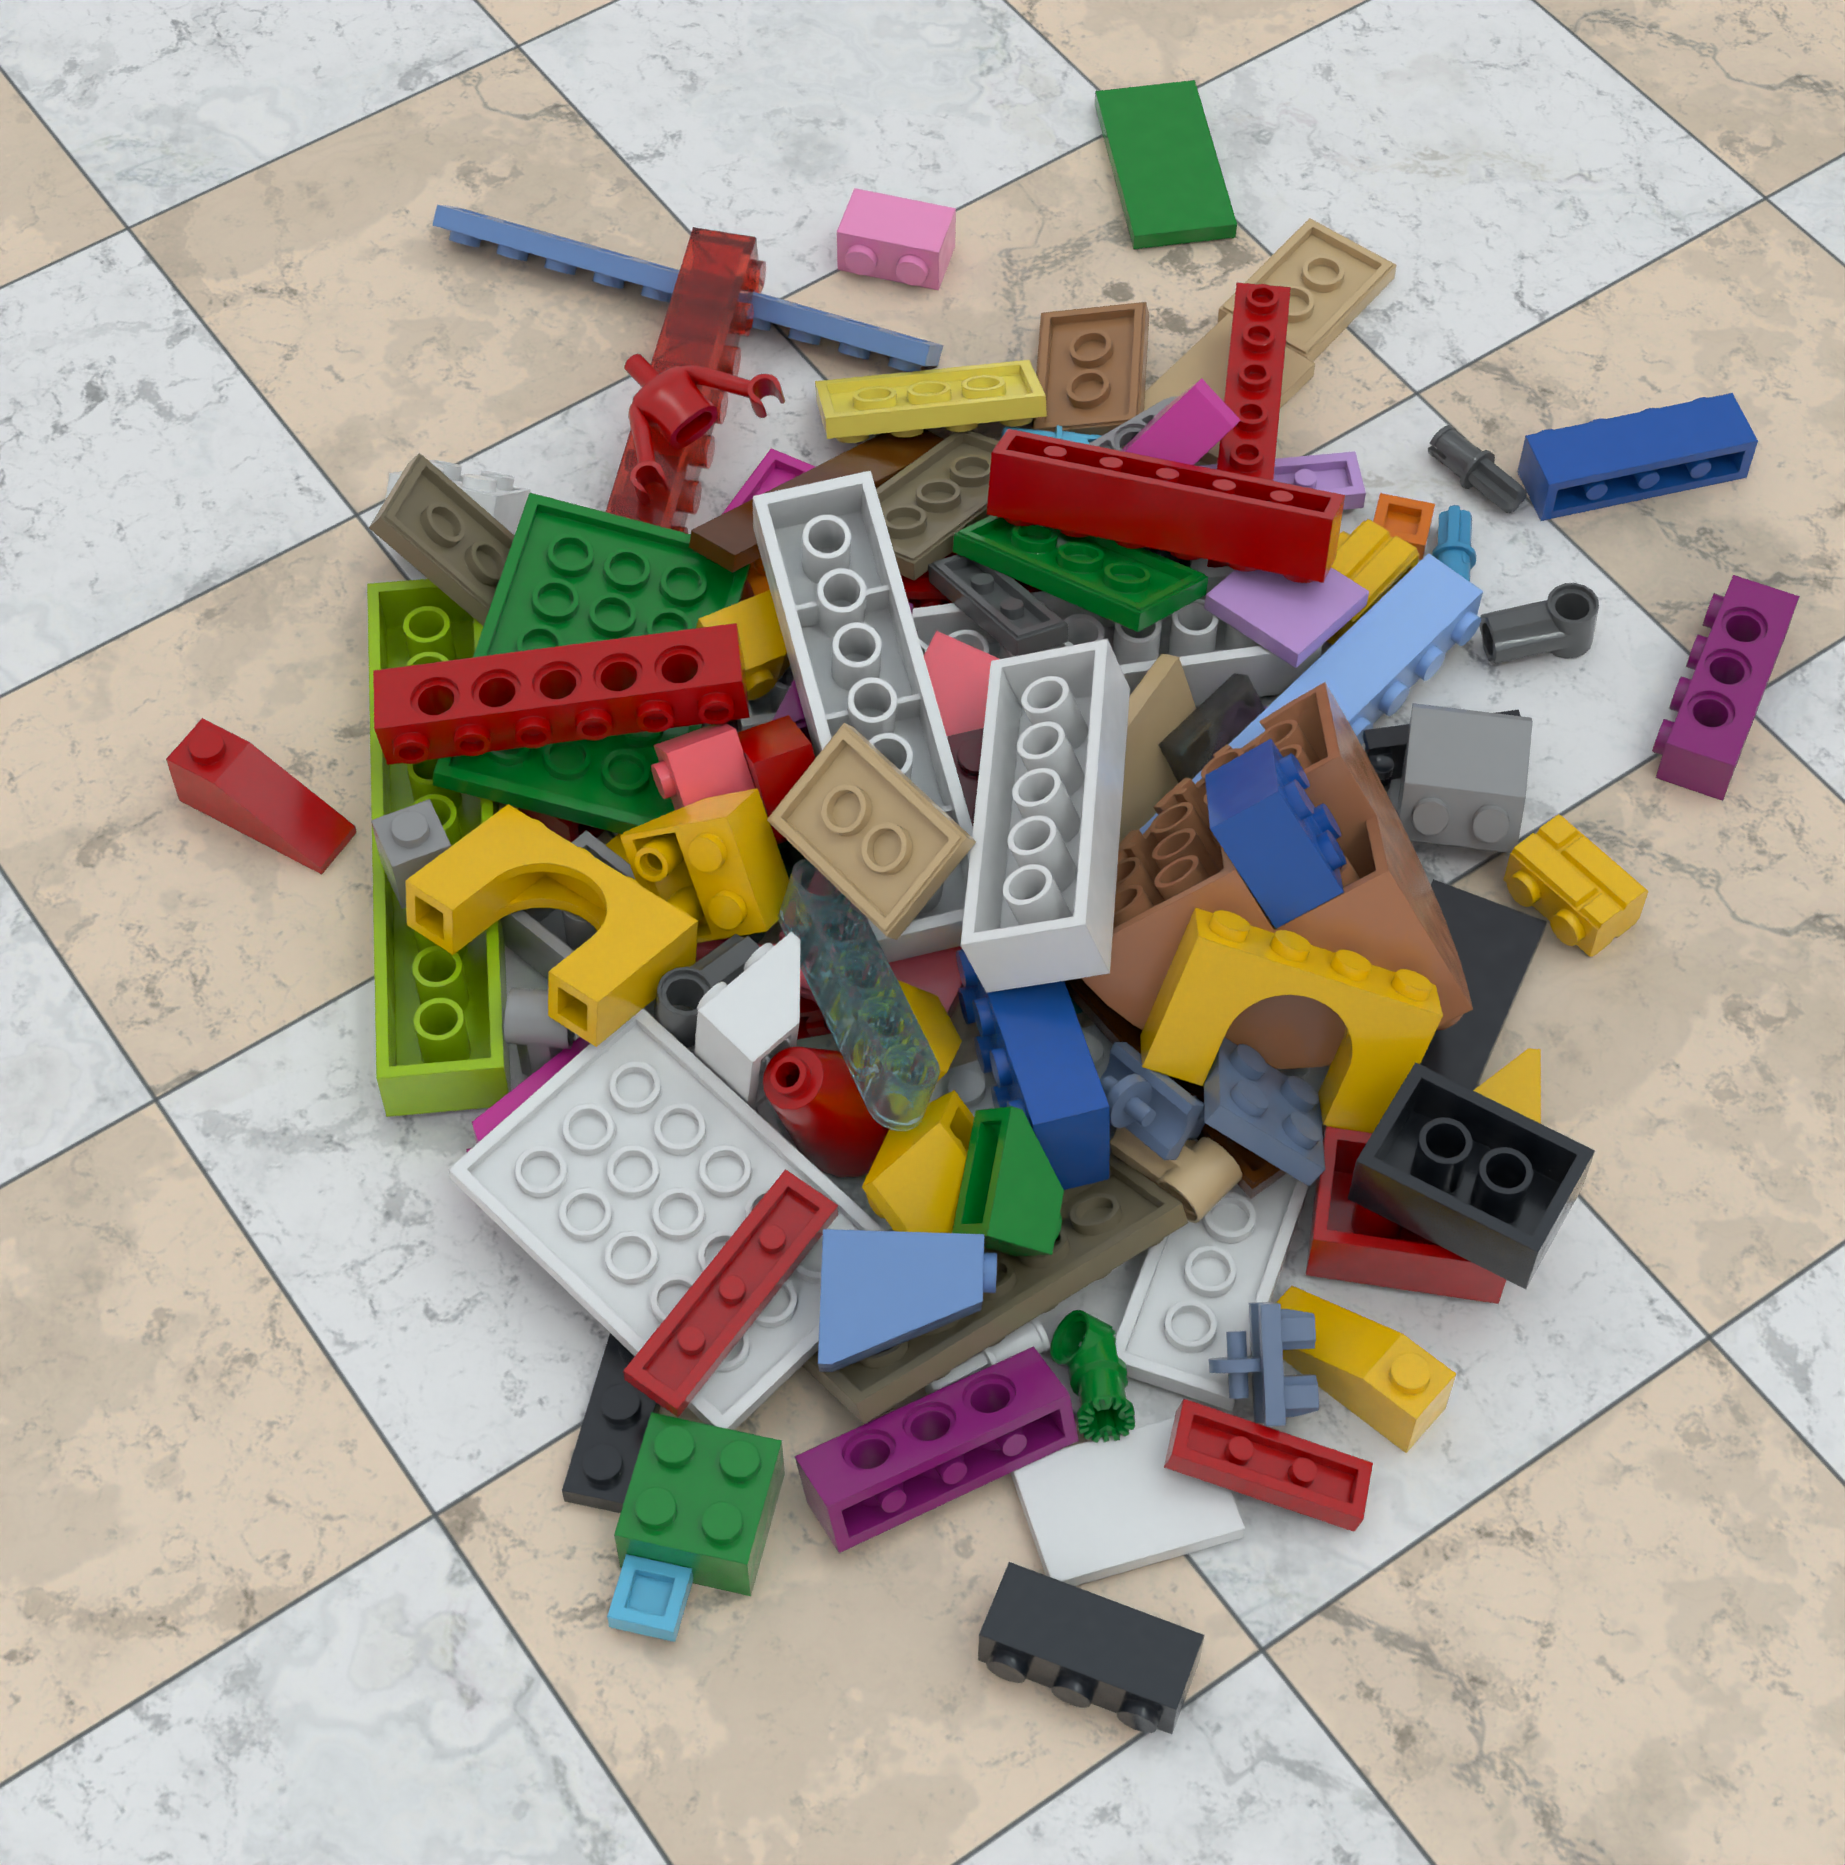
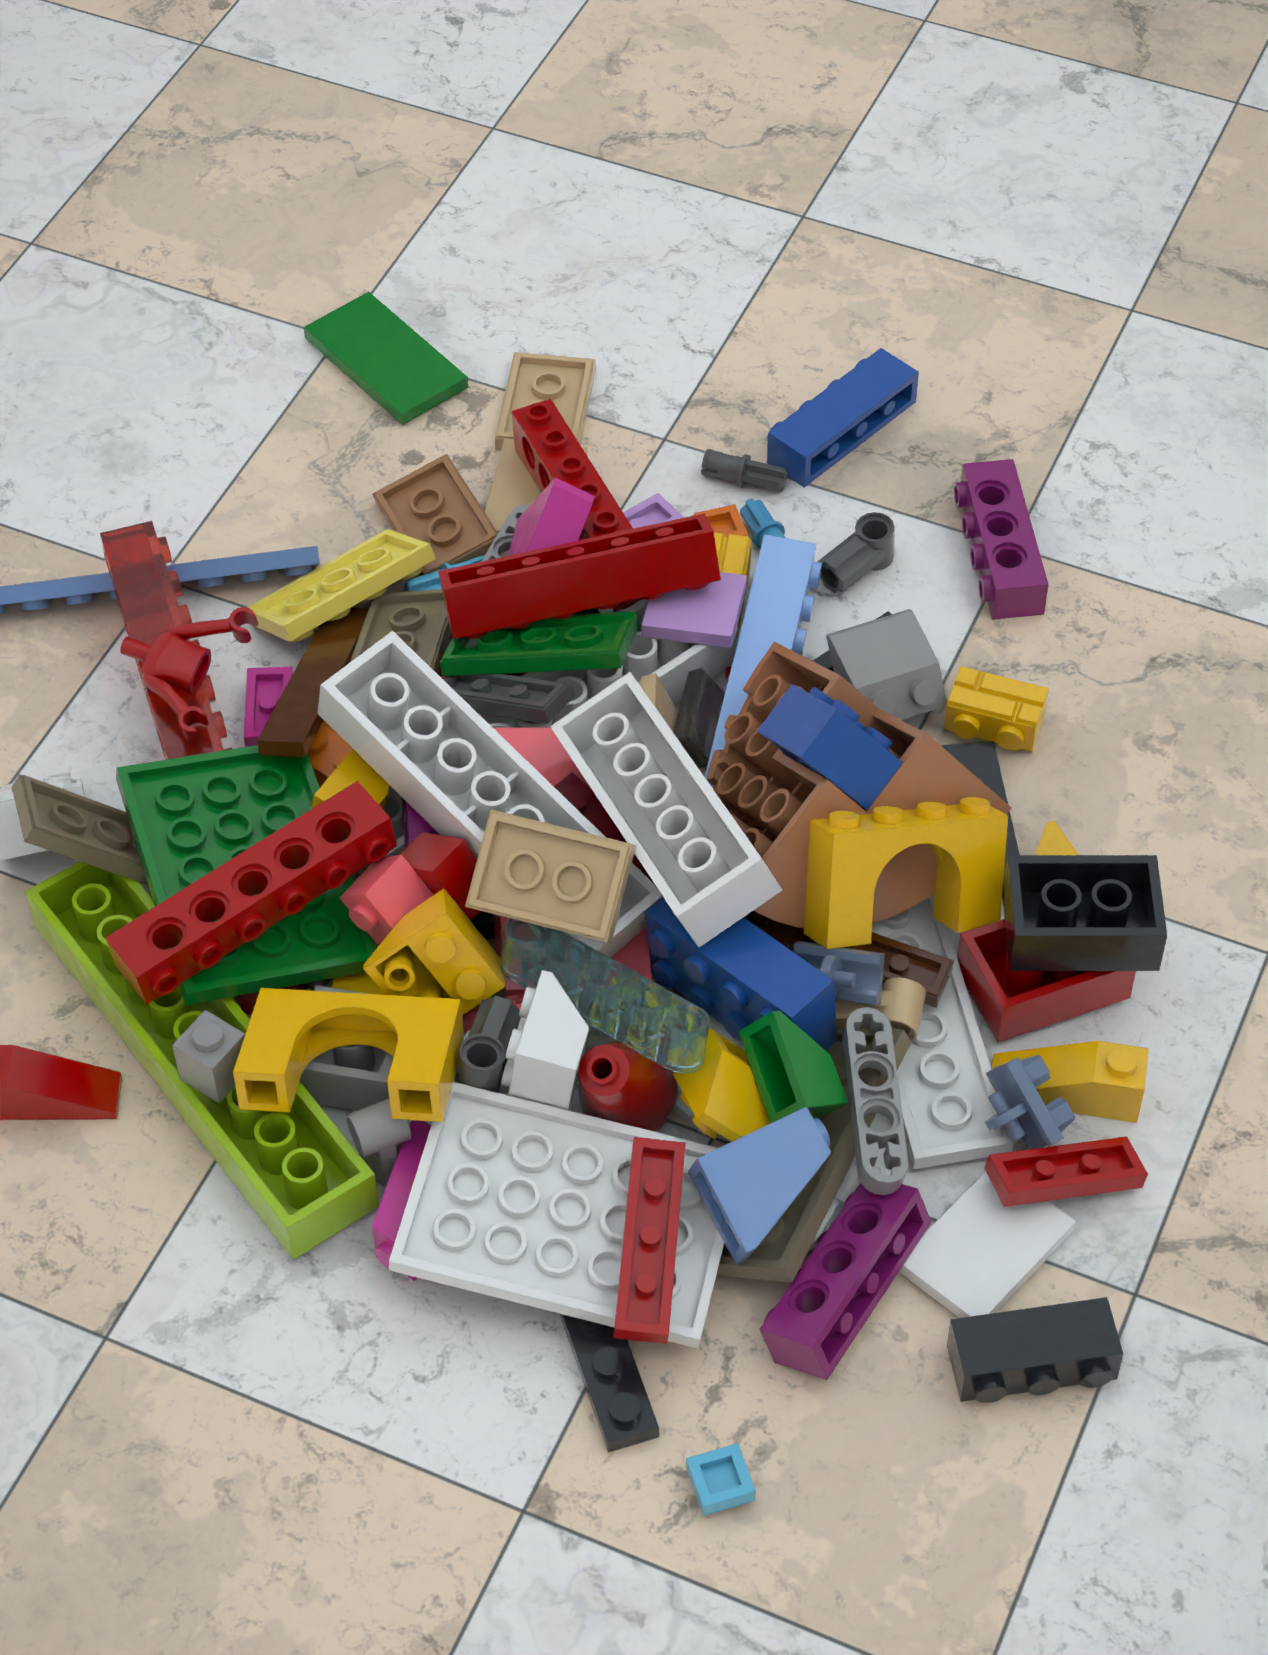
camera: 30 degrees left, 5 degrees down
green brick [614,1412,785,1596] -> none
bright pink brick [837,188,956,290] -> none
green connector [1050,1310,1135,1443] -> none
sand blue plate [1204,1037,1325,1186] -> none
none -> light grey beam [842,1007,908,1195]

